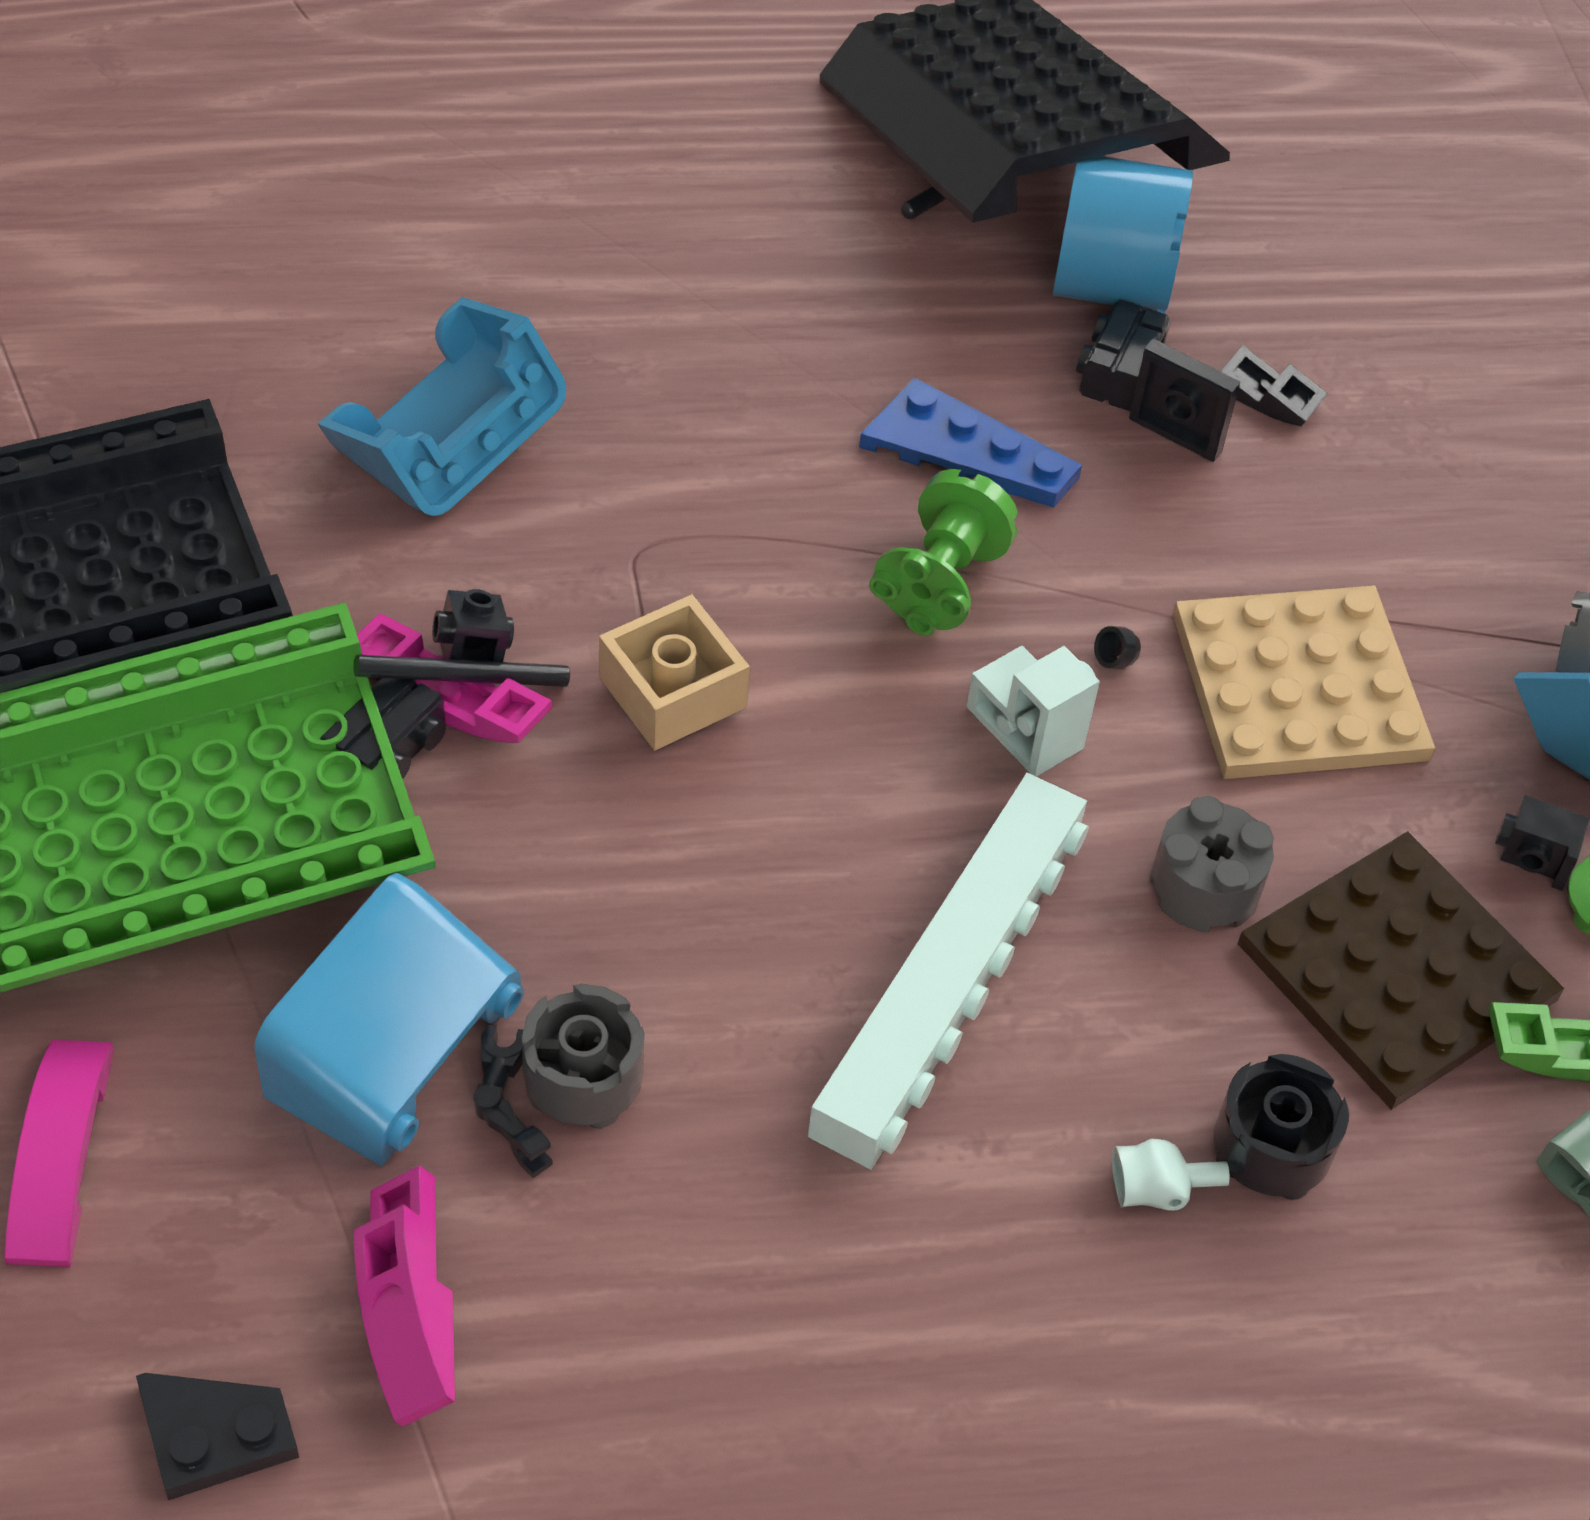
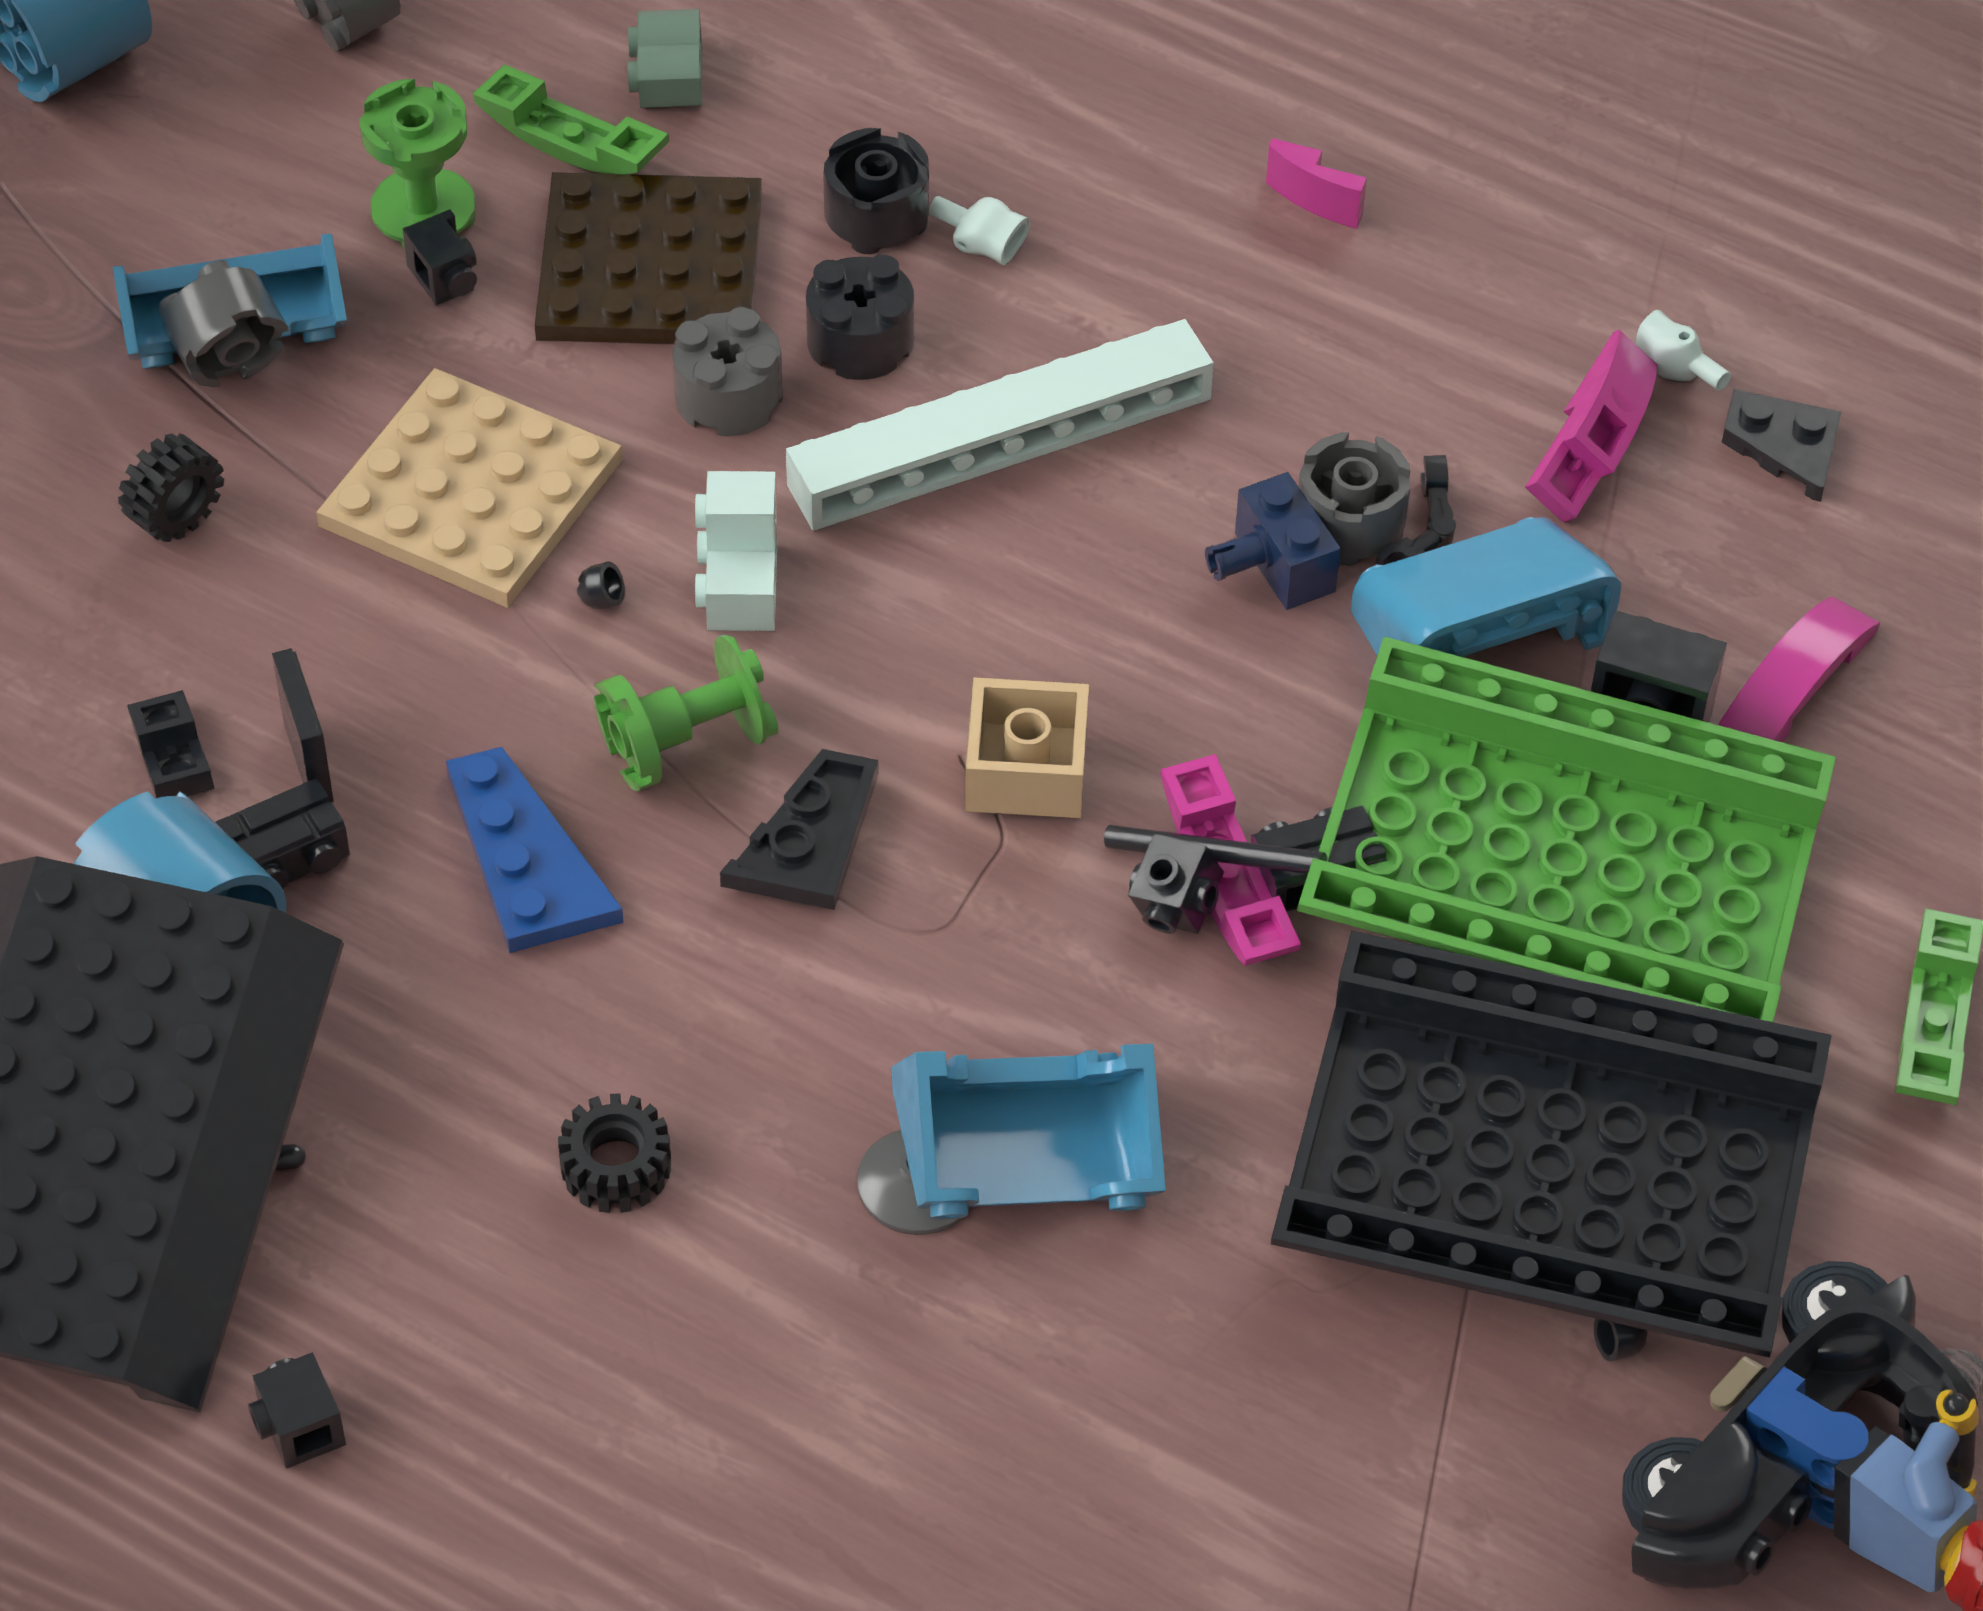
camera: 140 degrees left, 0 degrees up
none -> black tyre [118,433,224,542]
none -> black brick [248,1352,346,1469]
none -> black tyre [558,1093,671,1213]
none -> black wing [720,749,879,910]
none -> black brick [806,254,914,380]
none -> dark blue brick [1205,472,1341,610]
none -> dark pink slope [1266,138,1367,229]
none -> black brick [1591,610,1727,723]
none -> light aqua piece [1636,310,1731,391]

